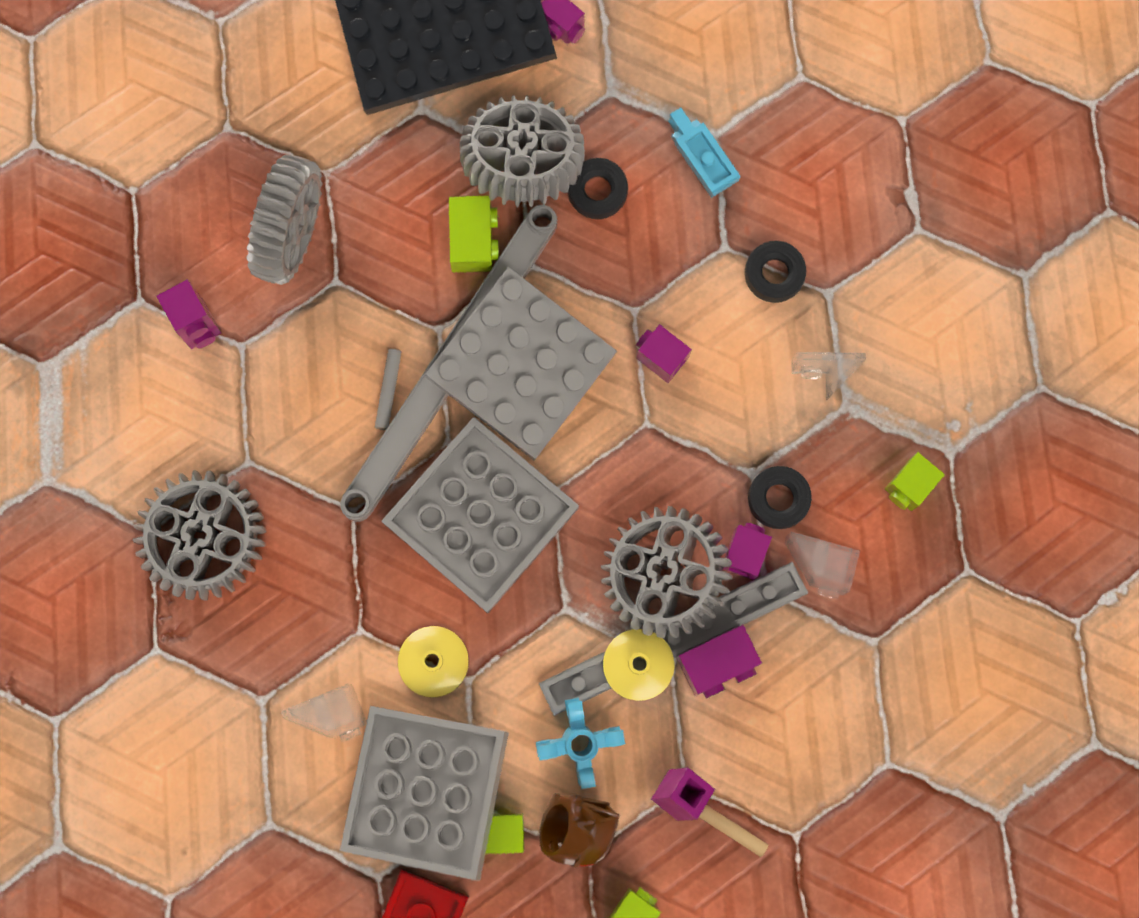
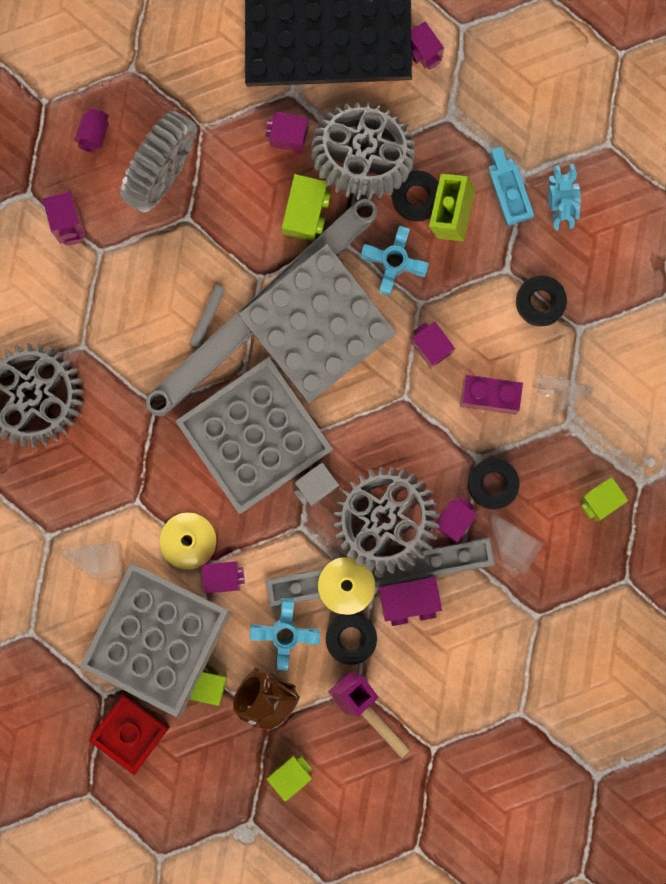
camera: 15 degrees right, 5 degrees up
none -> magenta brick [74,108,109,152]
none -> magenta brick [202,561,245,594]
none -> magenta brick [265,112,308,153]
none -> light grey brick [294,463,339,507]
none -> black tyre [326,613,377,665]
none -> medium azure pin [361,226,429,296]
none -> lime brick [429,174,476,242]
none -> magenta brick [460,375,523,415]
none -> medium azure pin [548,164,581,230]

